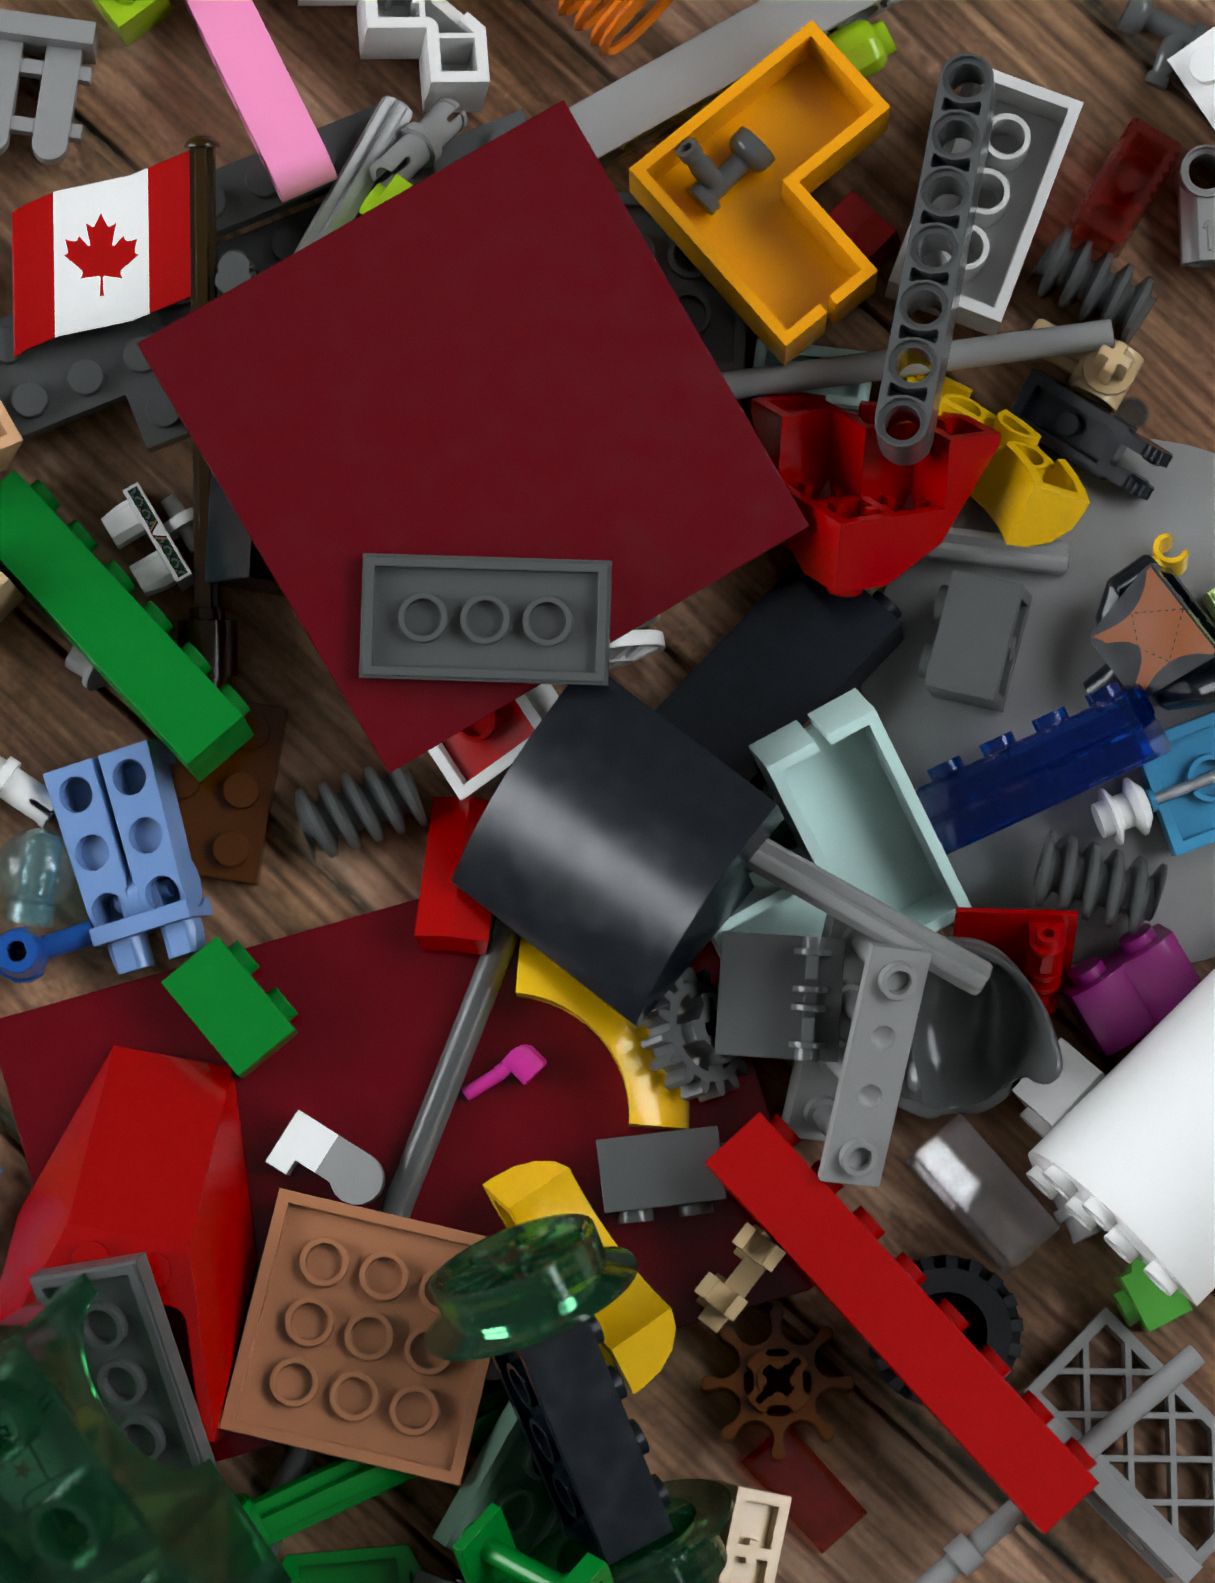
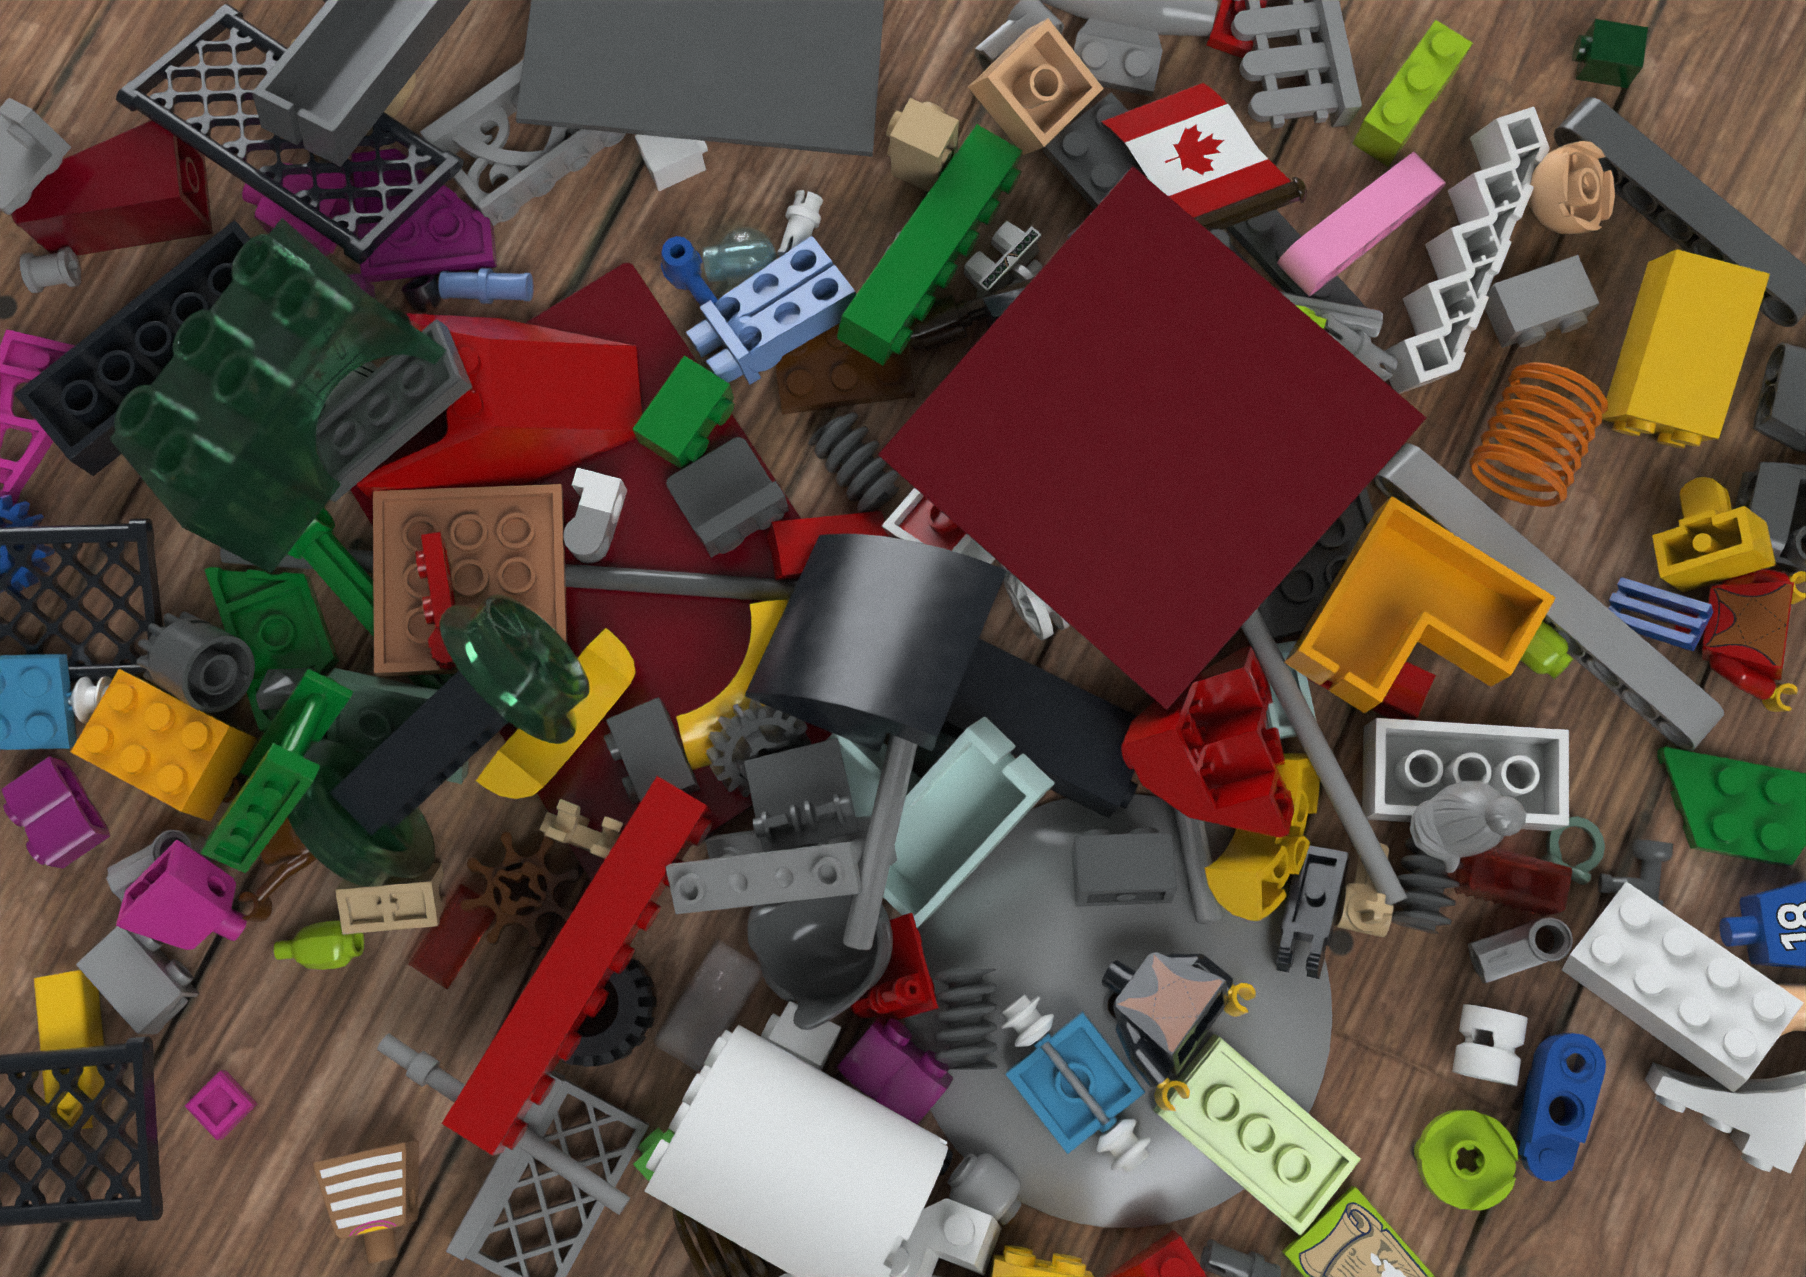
camera: 75 degrees right, 5 degrees down
dark grey tile [359,553,613,686] -> none
dark pink hand [461,1044,547,1101] -> none
dark grey piece [676,126,775,216] -> none
dark grey beam [875,53,996,466] -> none
clear blue brick [915,681,1171,855] -> none
none -> red hinge [415,532,464,672]
none -> dark grey bracket [666,437,789,558]
none -> light grey hair [1410,781,1526,873]
none -> sand green piece [1540,816,1605,885]

